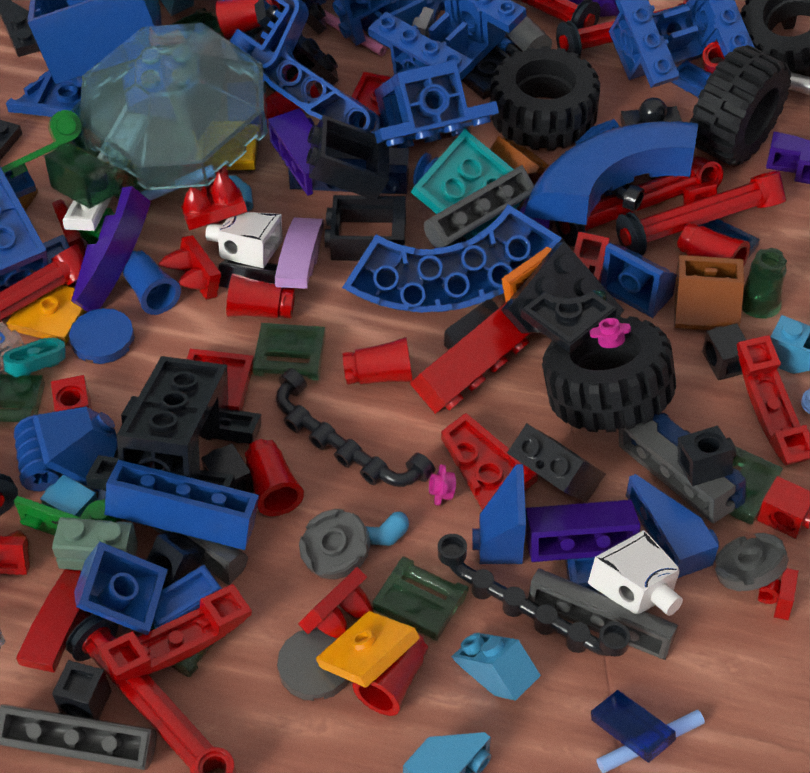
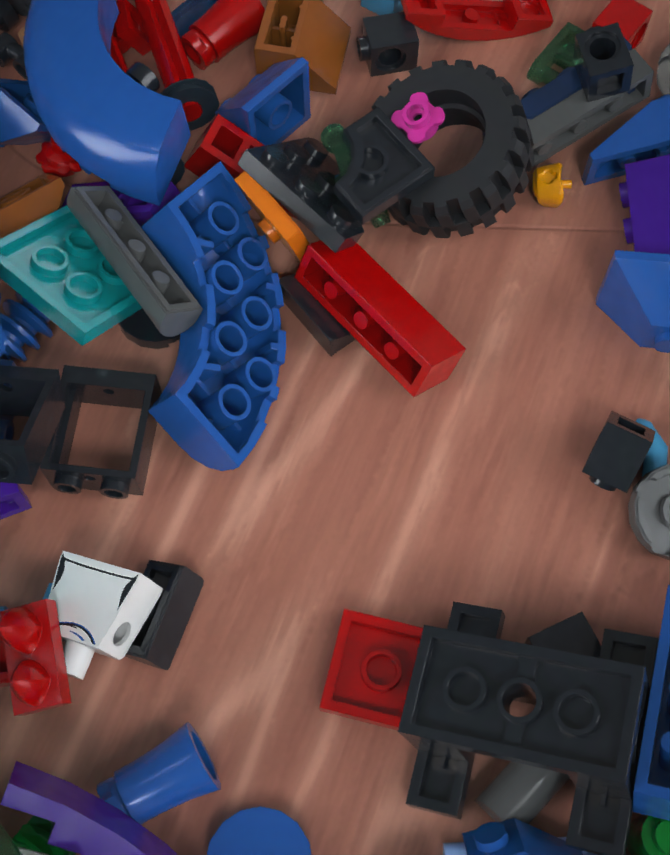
camera: 85 degrees left, 15 degrees up
red tile [158,235,221,300] -> none
red plant [226,273,295,319] -> none
red plant [245,439,304,516] -> none
clear green plate [253,323,326,380] -> none
lavender slope [275,217,324,289] -> none
black bar [276,368,436,487] -> none
red plant [342,337,413,385] -> none
dark pink plate [429,464,456,506] -> none
red wing [441,413,538,511] -> none
black window [507,423,606,503] -> none
none -> light orange piece [532,162,572,208]
none -> black brick [582,411,655,493]

